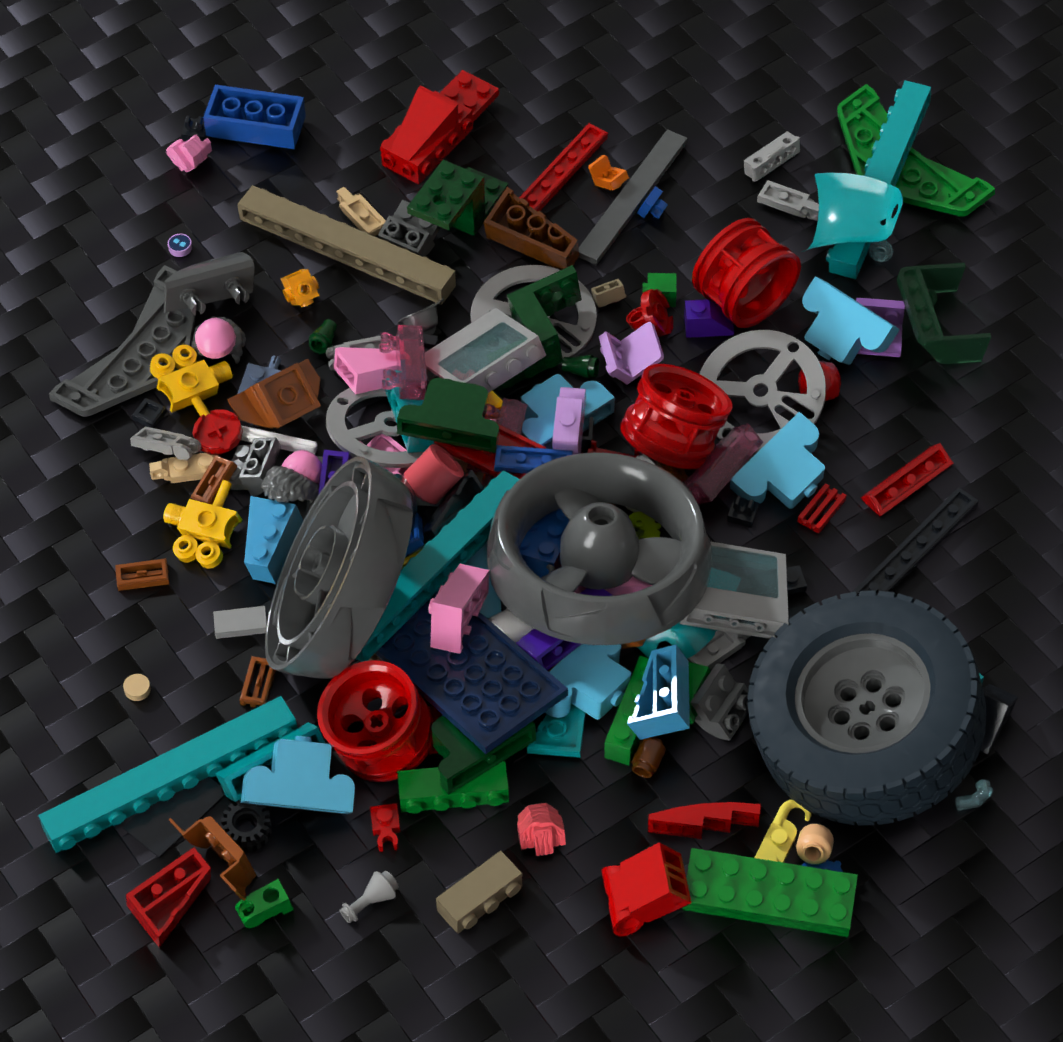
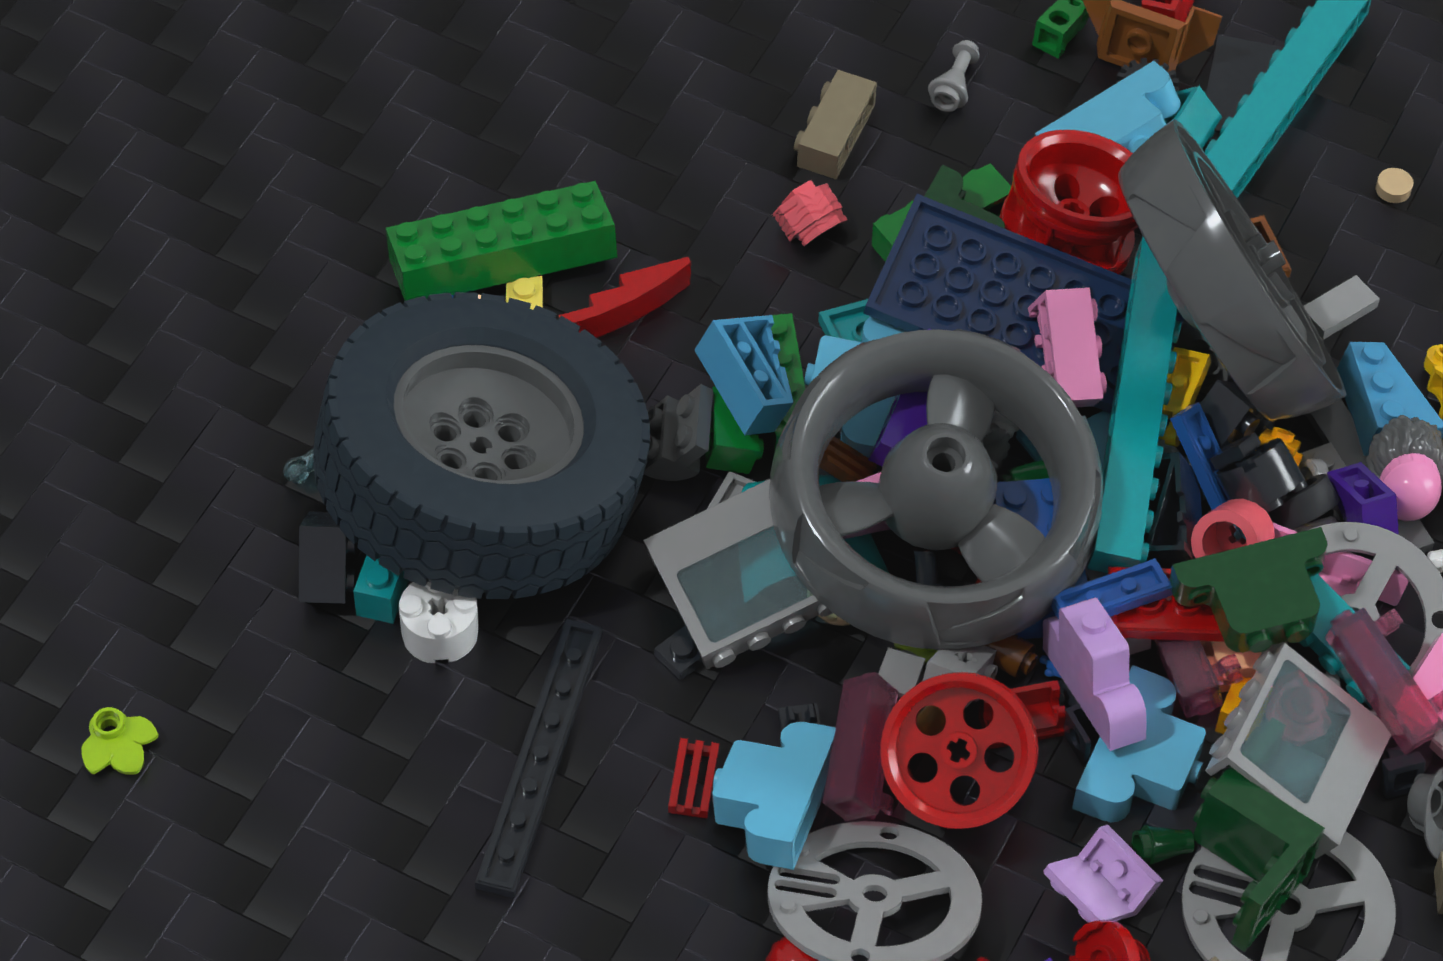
camera: 150 degrees right, 0 degrees up
red plate [370,803,400,852] -> none
red piece [602,842,692,936] -> none
red slope [860,443,954,516] -> none

